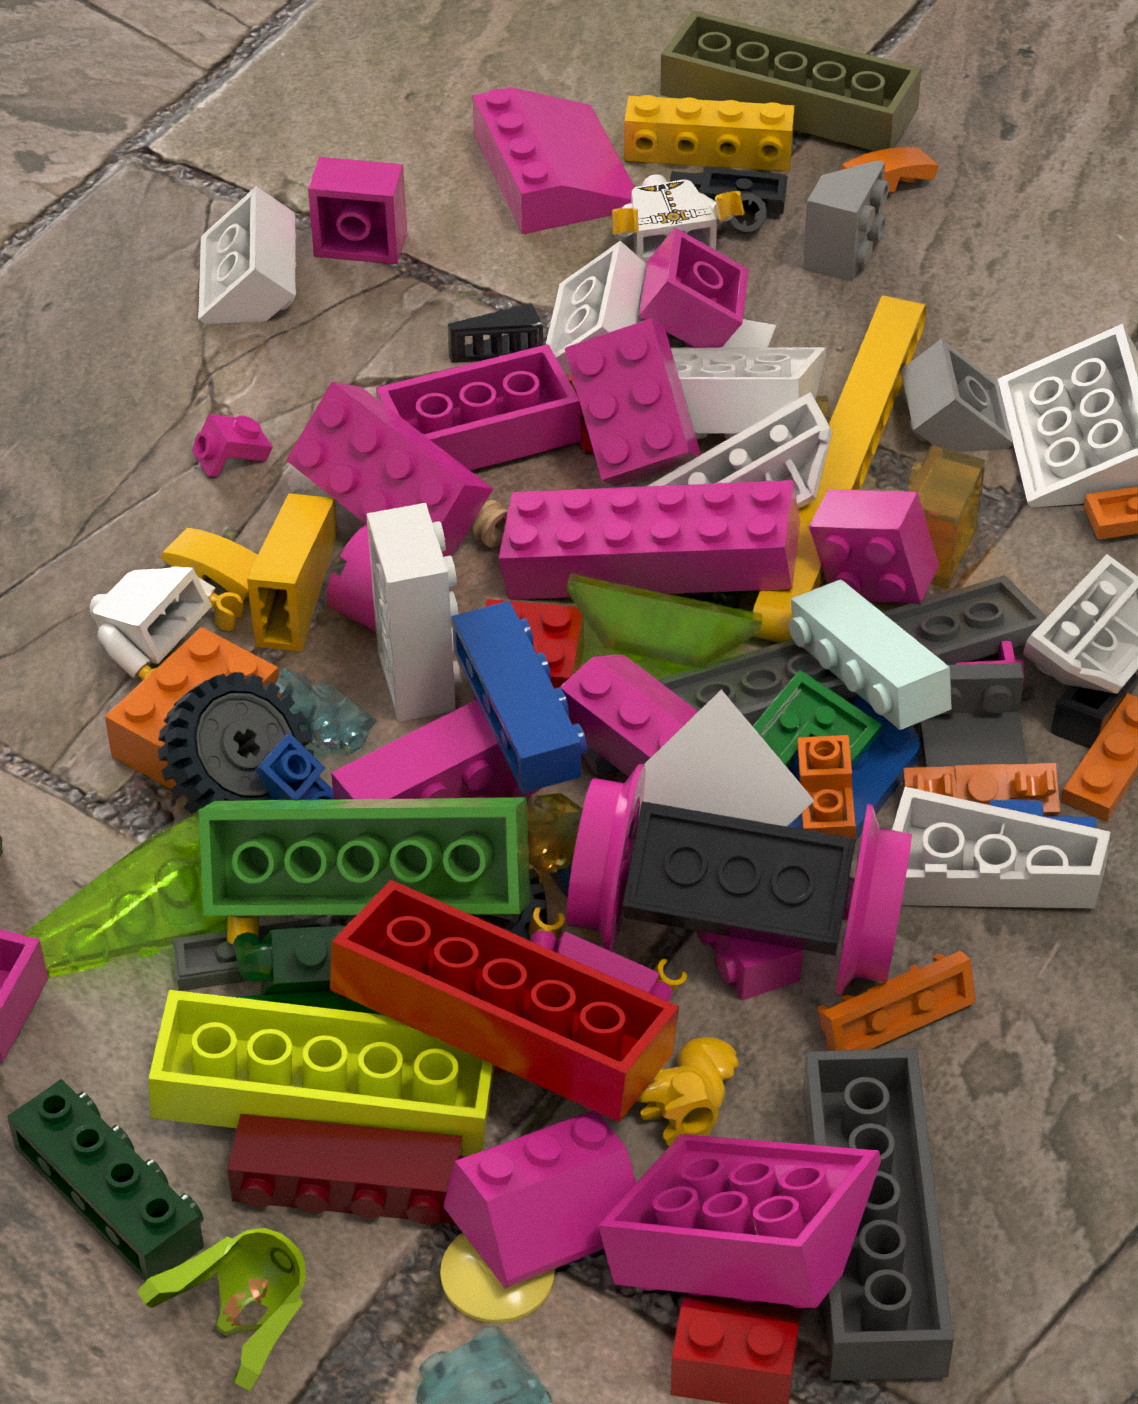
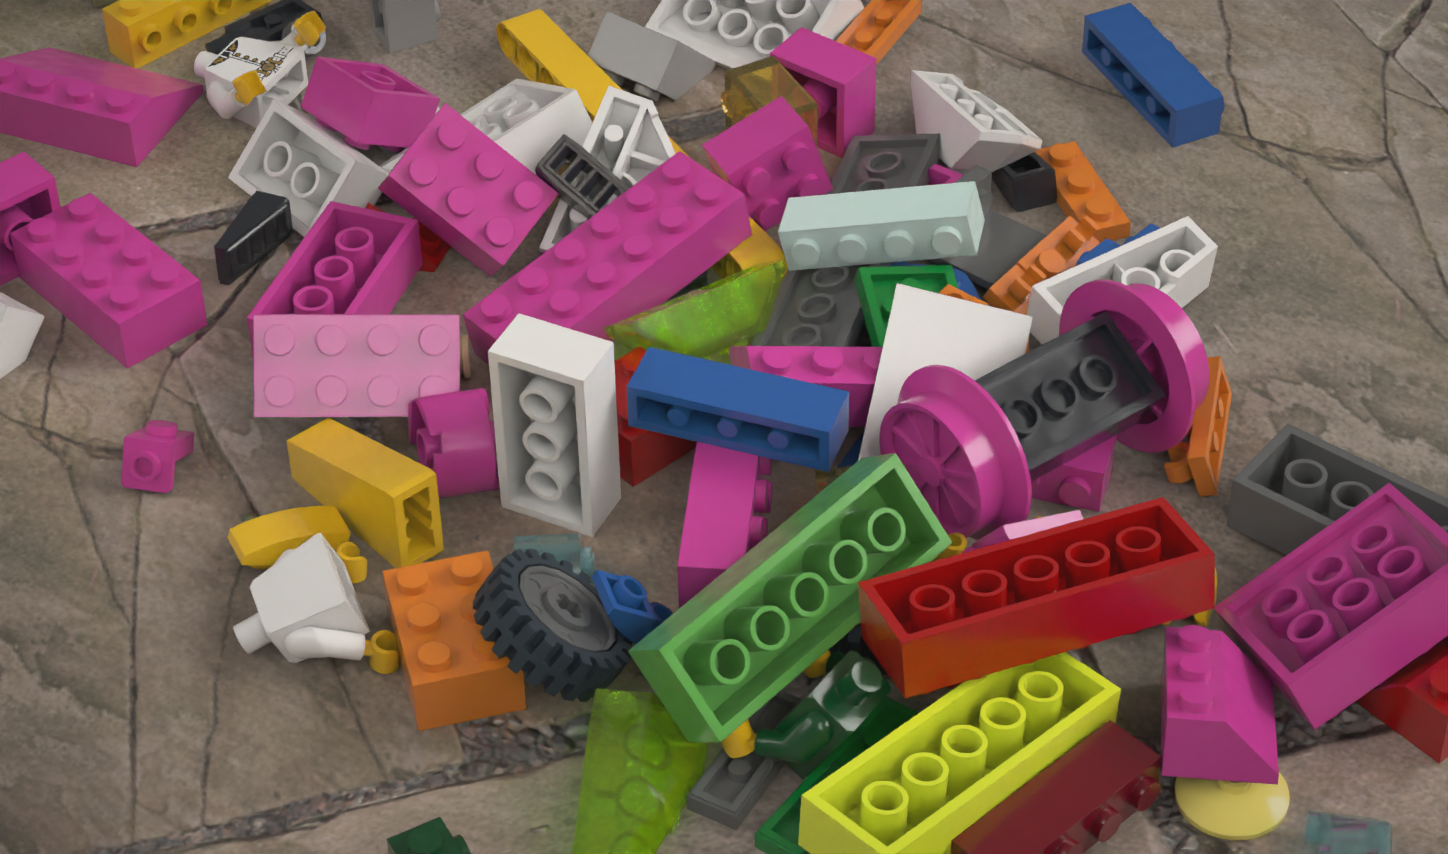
camera: 50 degrees left, 5 degrees down
none -> dark pink brick [10,193,208,369]
none -> black slope [535,134,630,219]
none -> dark pink brick [770,27,877,158]

